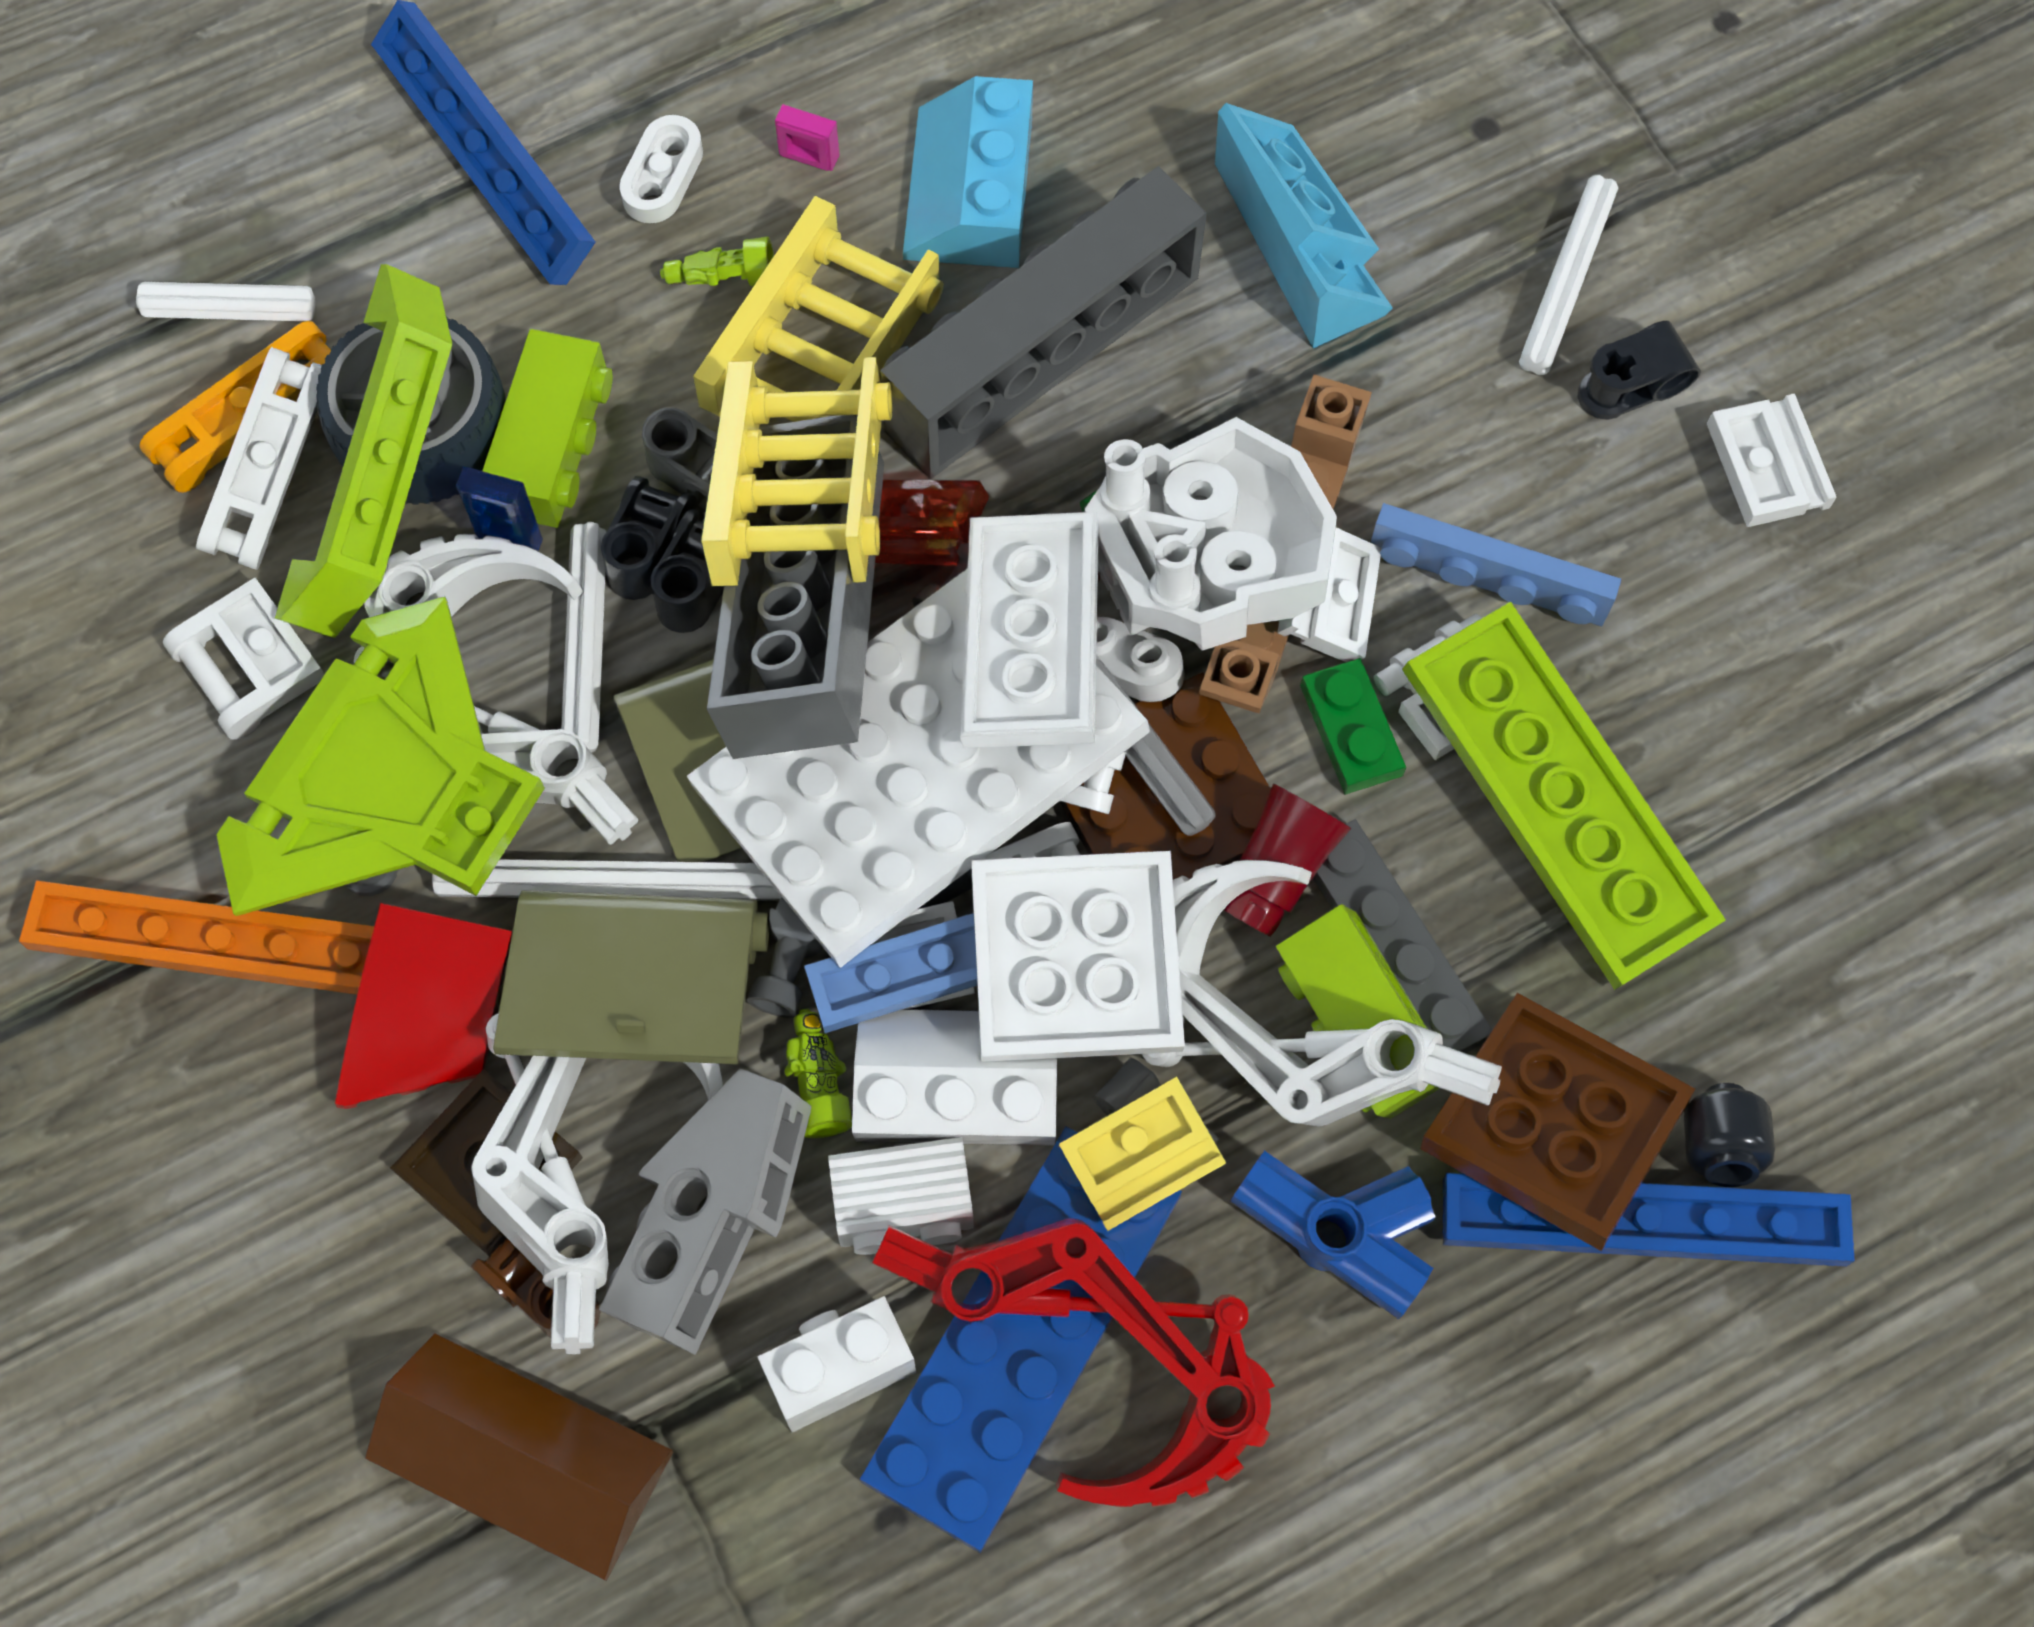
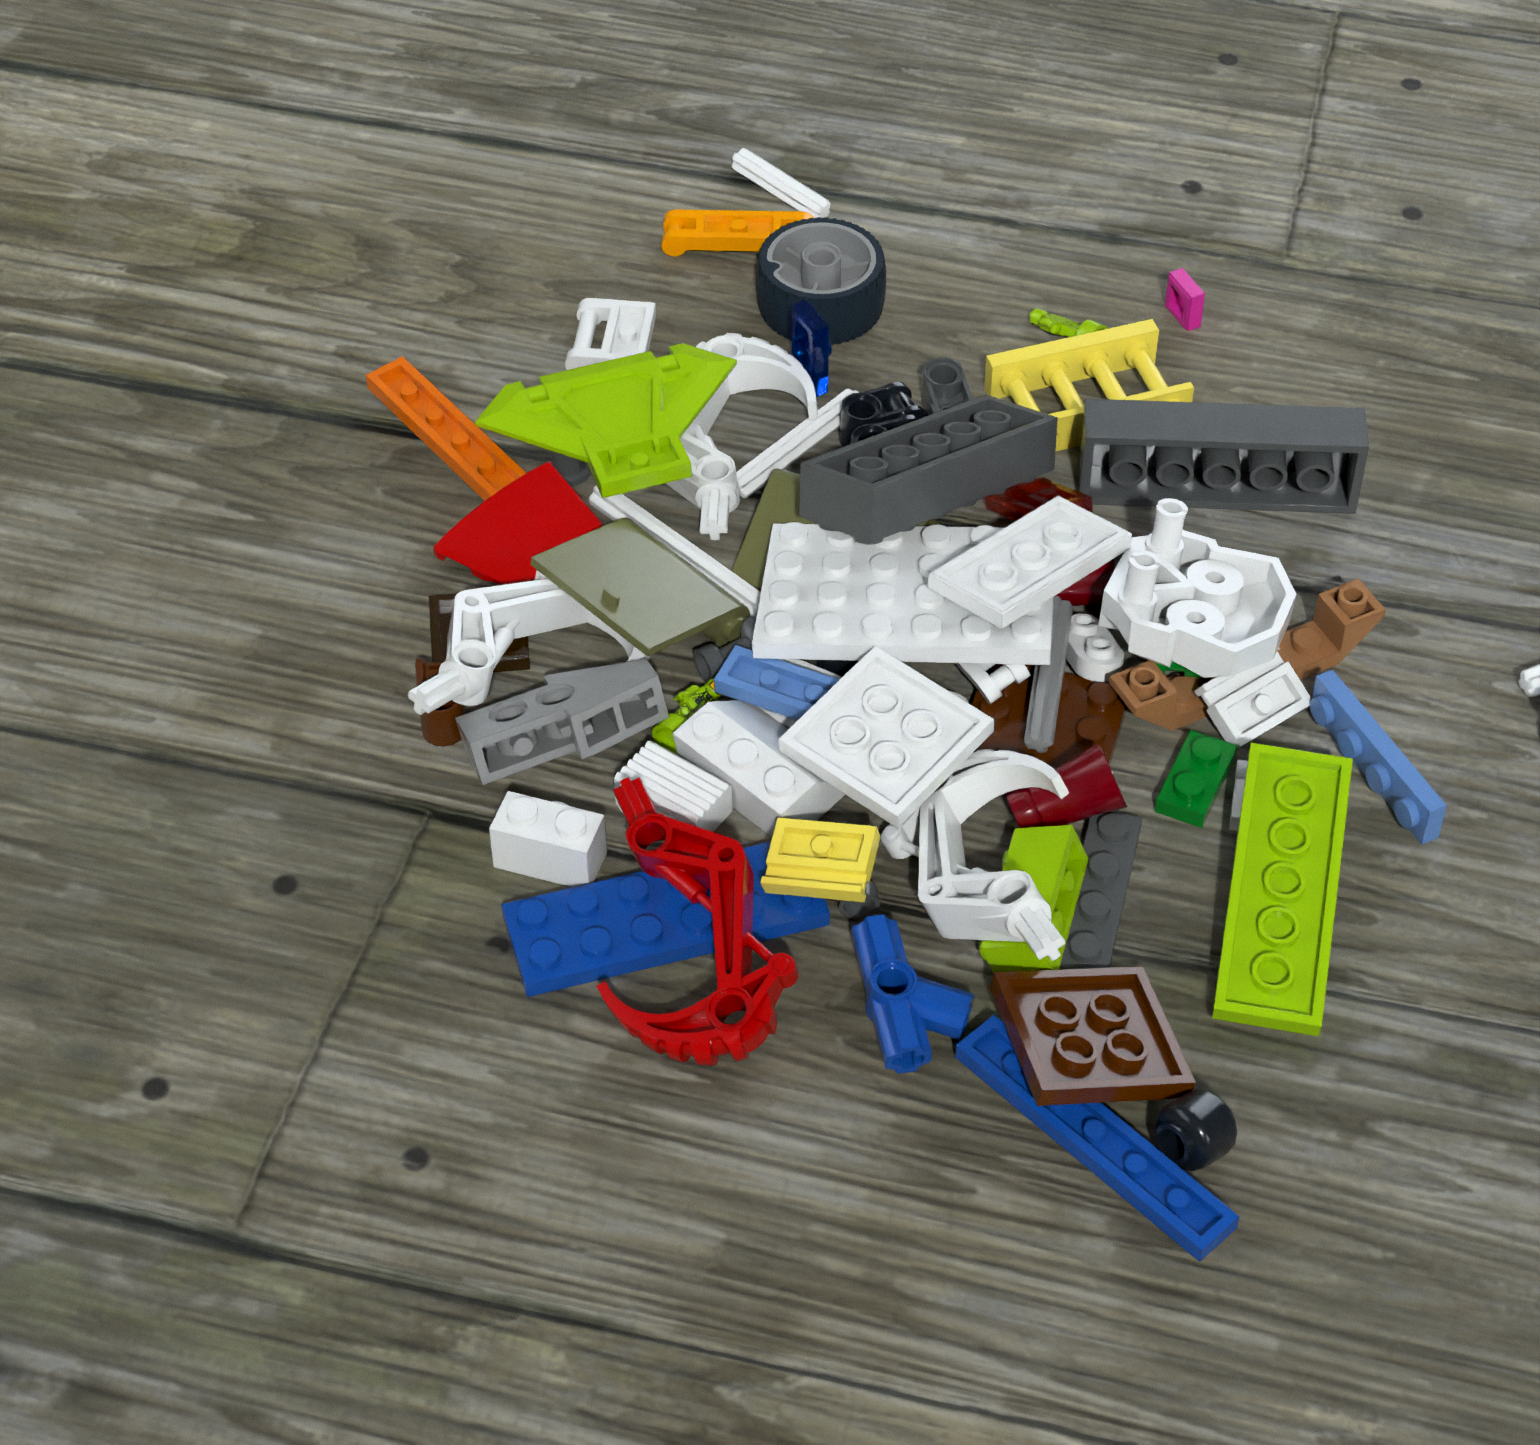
camera: 45 degrees right, 20 degrees down
white plate [196,347,322,570] -> none
lime slope [274,264,452,638] -> none
reddish brown slope [365,1333,674,1581] -> none
blue plate [371,0,596,285] -> none
lime brick [478,329,613,528] -> none
white plate [620,115,703,223] -> none
light yellow fence [701,357,892,586] -> none
medium azure slope [903,76,1033,268] -> none
medium azure slope [1215,103,1393,348] -> none

